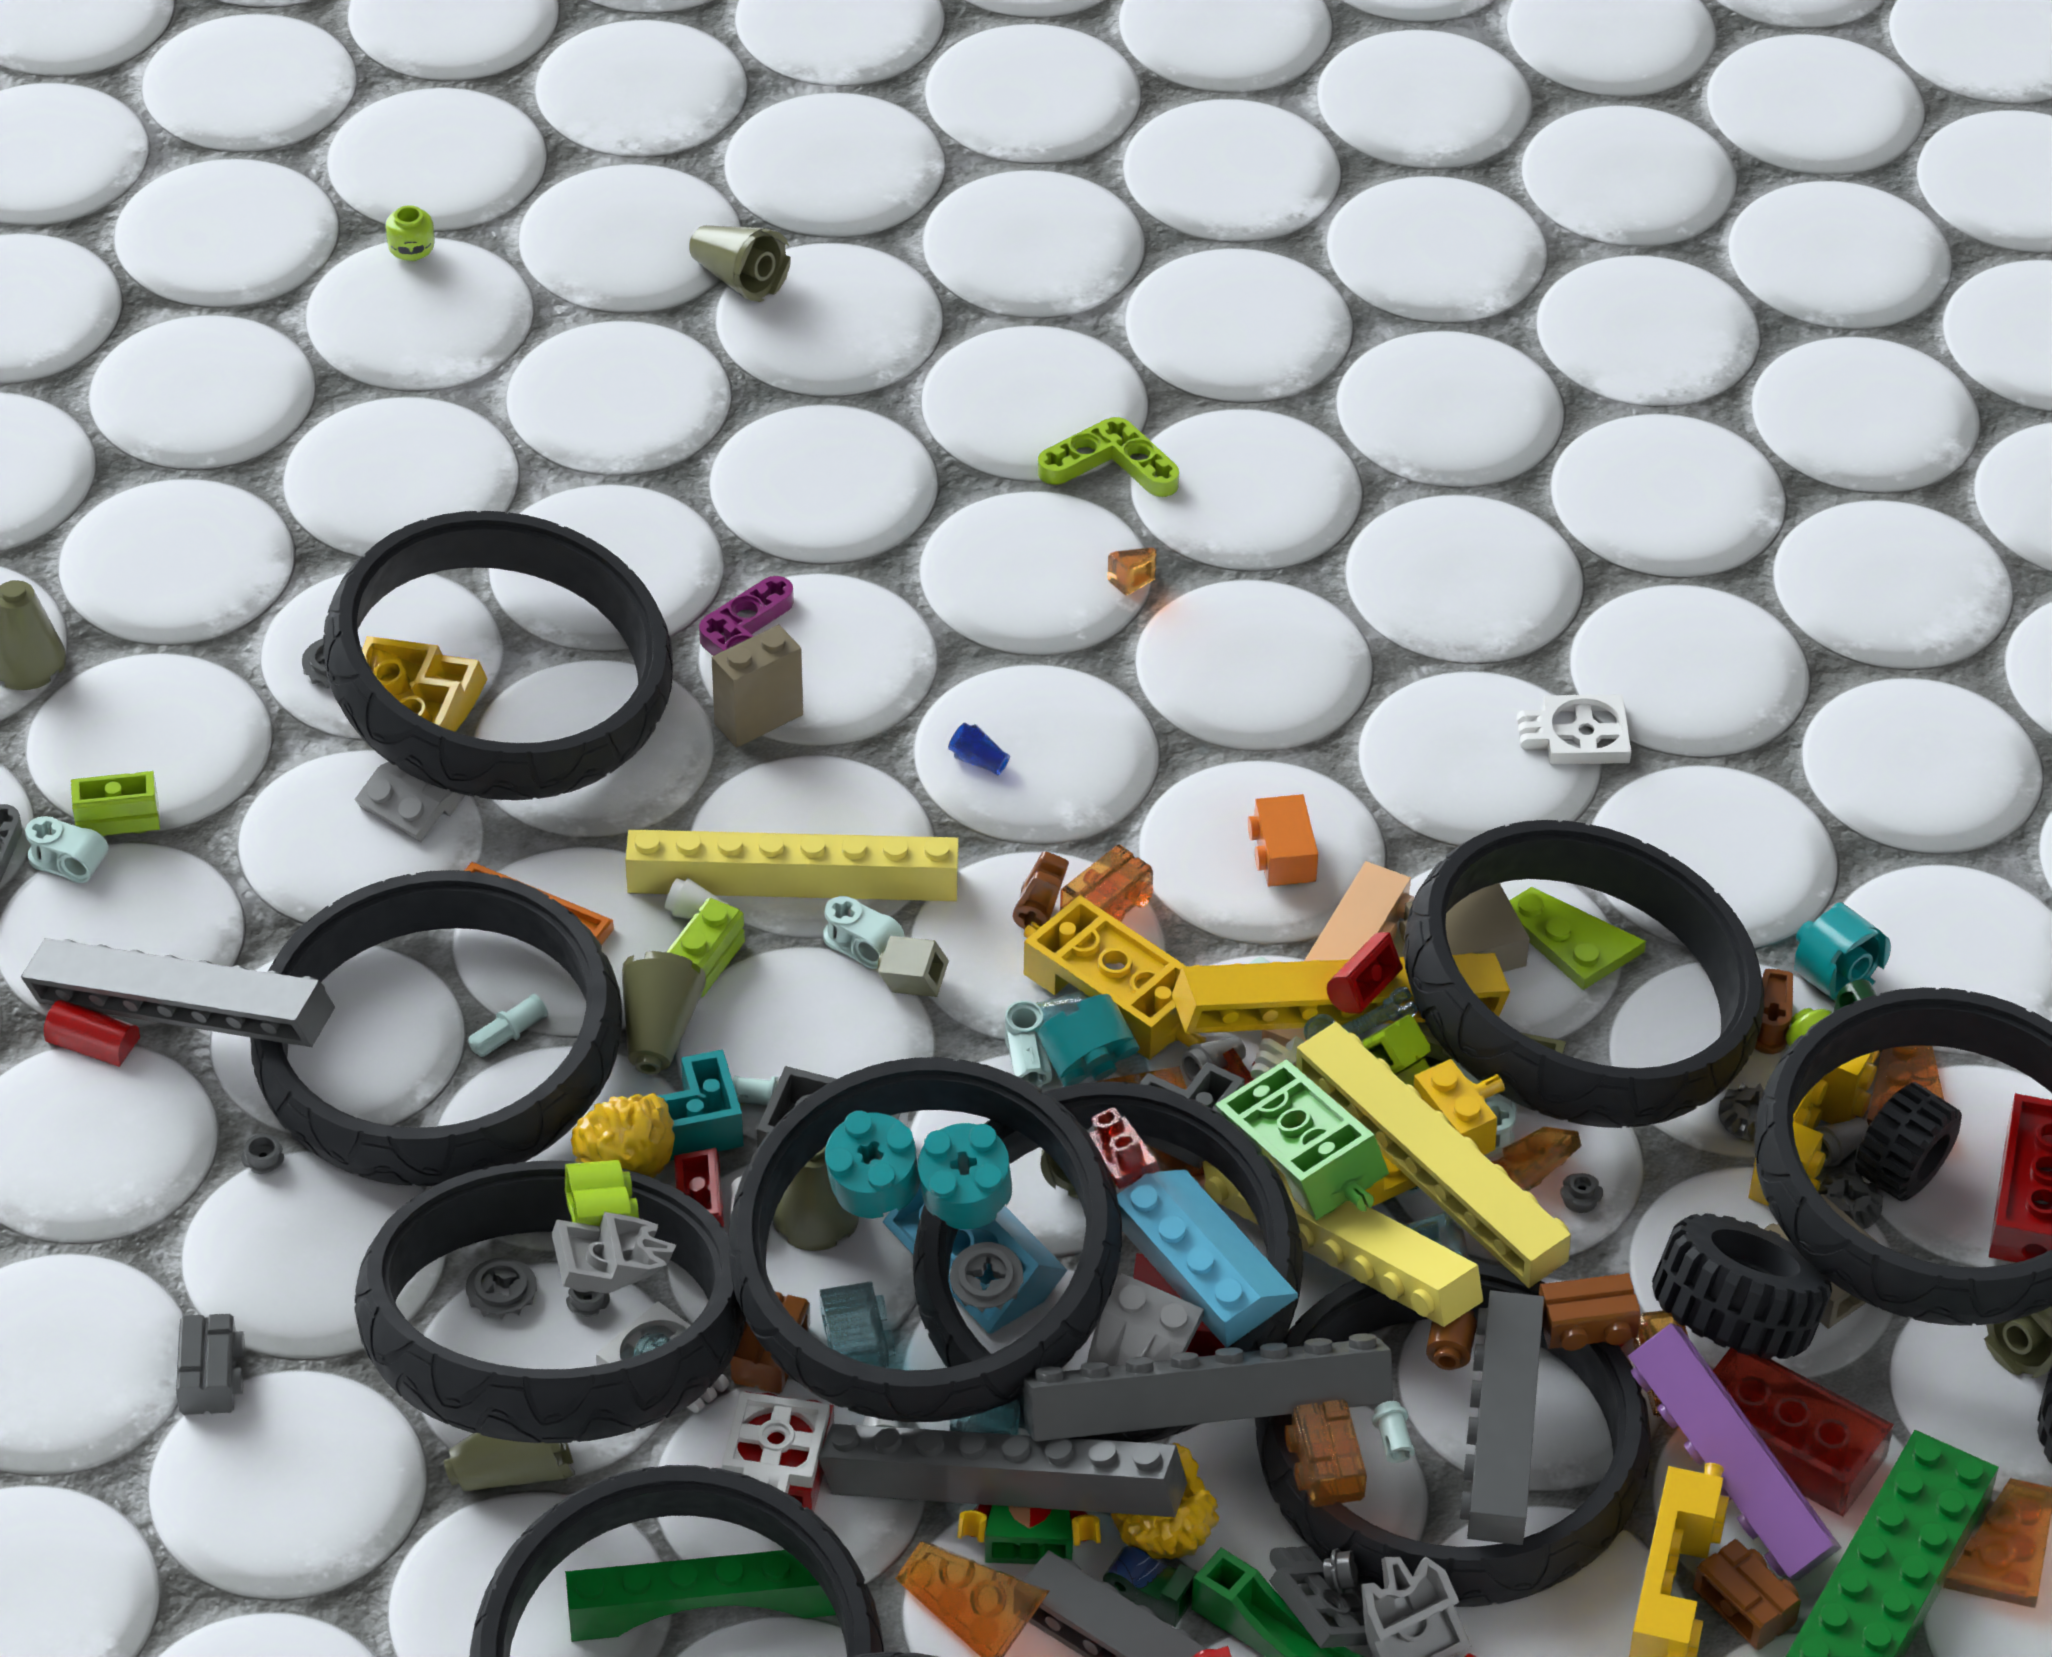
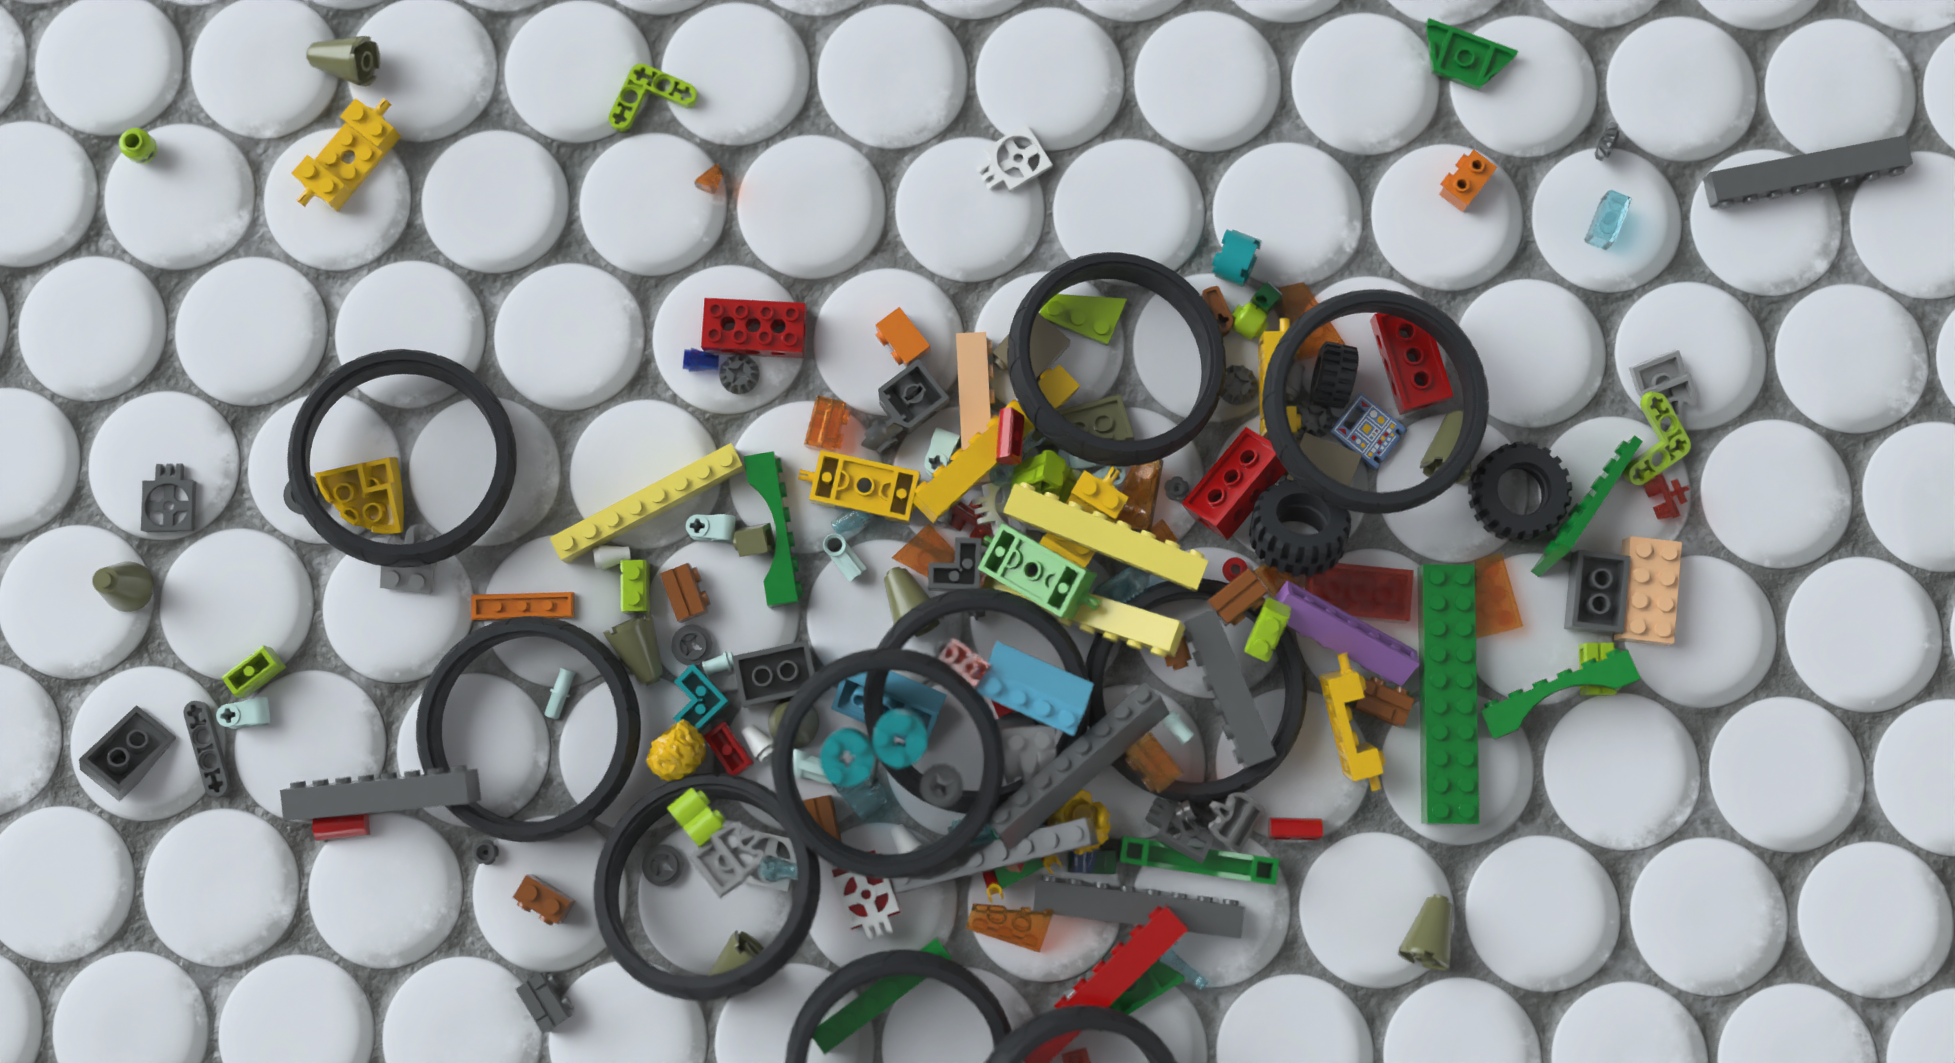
camera: 25 degrees left, 35 degrees up
magenta beam [699,576,794,656] -> none
dark tan brick [712,624,803,748] -> none
dark orange piece [1012,851,1069,929] -> none
teal brick [1038,994,1140,1087] -> none
none -> dark grey piece [141,463,196,532]
none -> yellow brick [291,98,401,212]
none -> dark orange brick [512,874,576,926]
none -> dark orange brick [660,563,711,623]
none -> dark grey gear [671,625,713,665]
none -> red brick [701,298,808,358]
none -> dark grey gear [719,354,759,394]
none -> green arch [744,451,803,608]
none -> light aqua piece [793,749,832,784]
none -> dark grey brick [861,359,949,454]
none -> red brick [1181,427,1287,541]
none -> lime brick [1244,597,1291,662]
none -> medium blue container [1328,392,1407,470]

